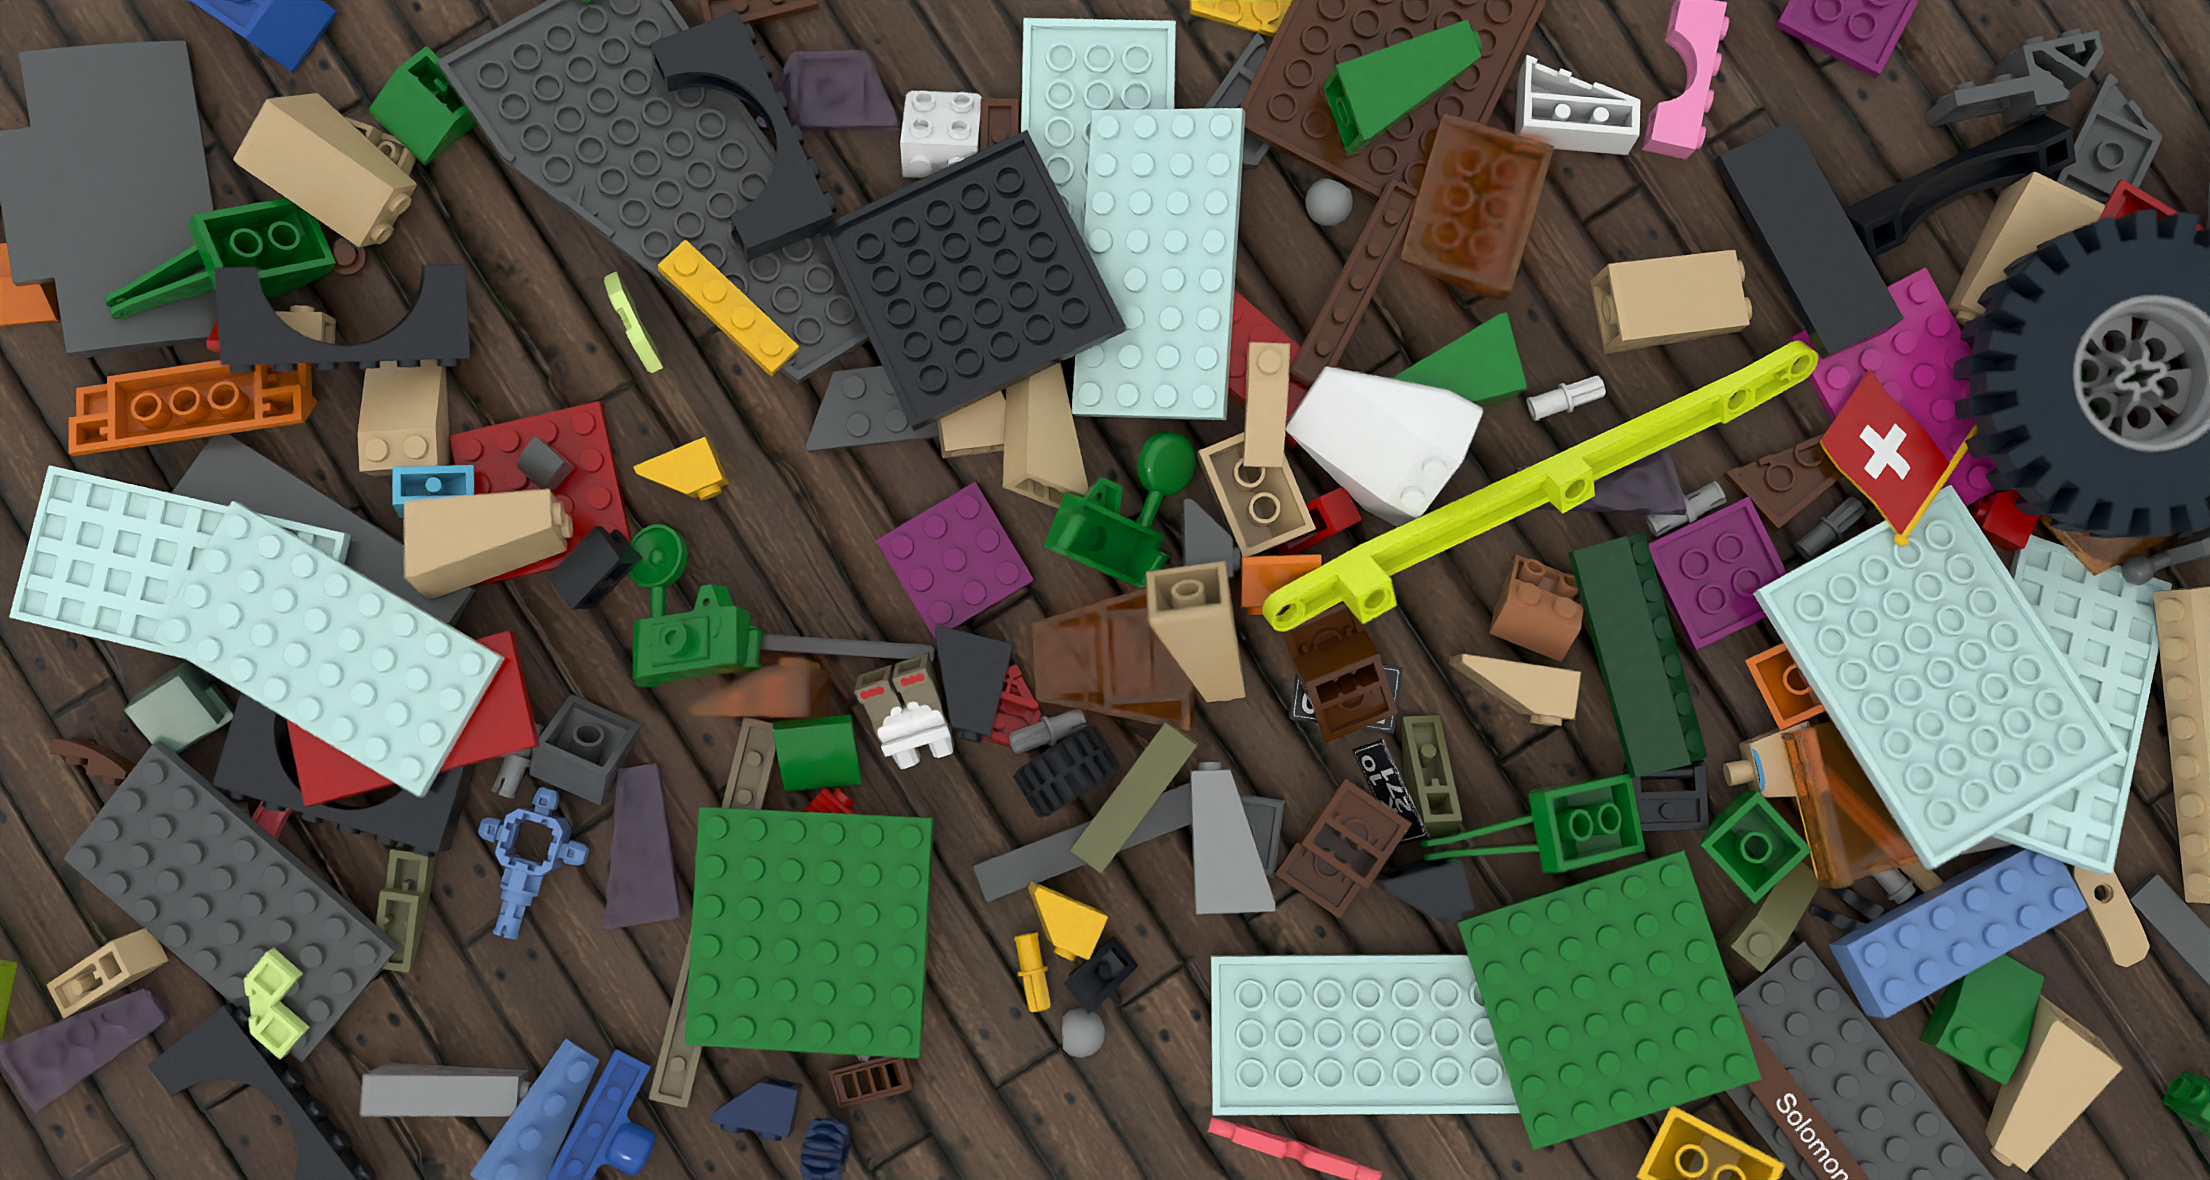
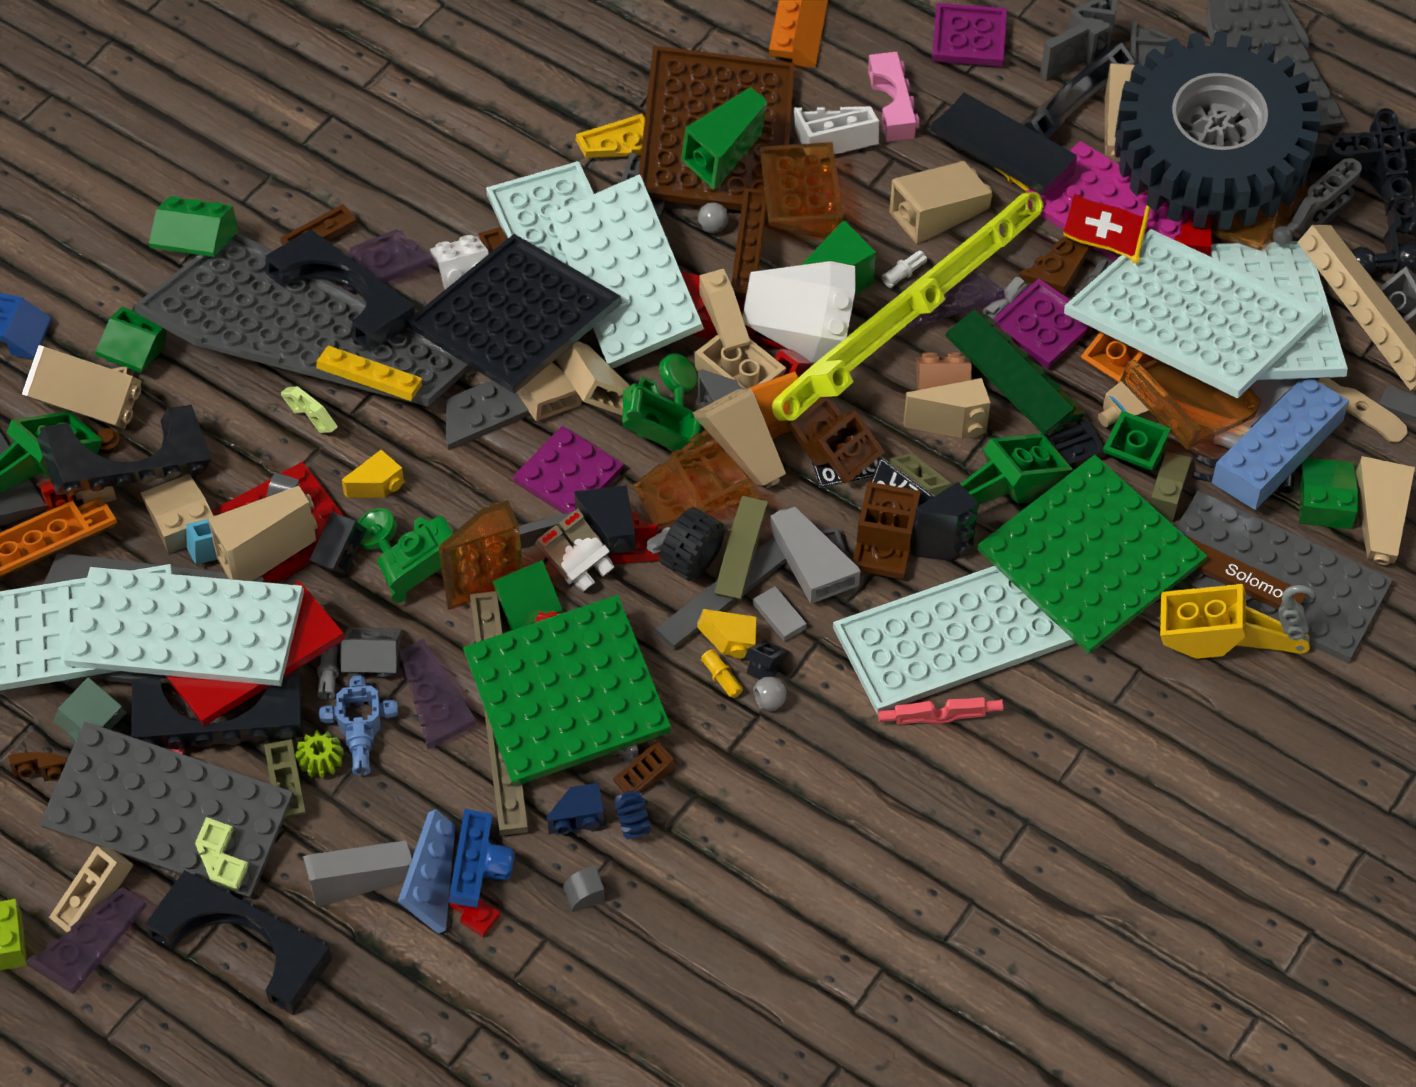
camera: 20 degrees left, 30 degrees down
none -> lime gear [296,730,344,779]
none -> light grey tile [753,586,807,642]

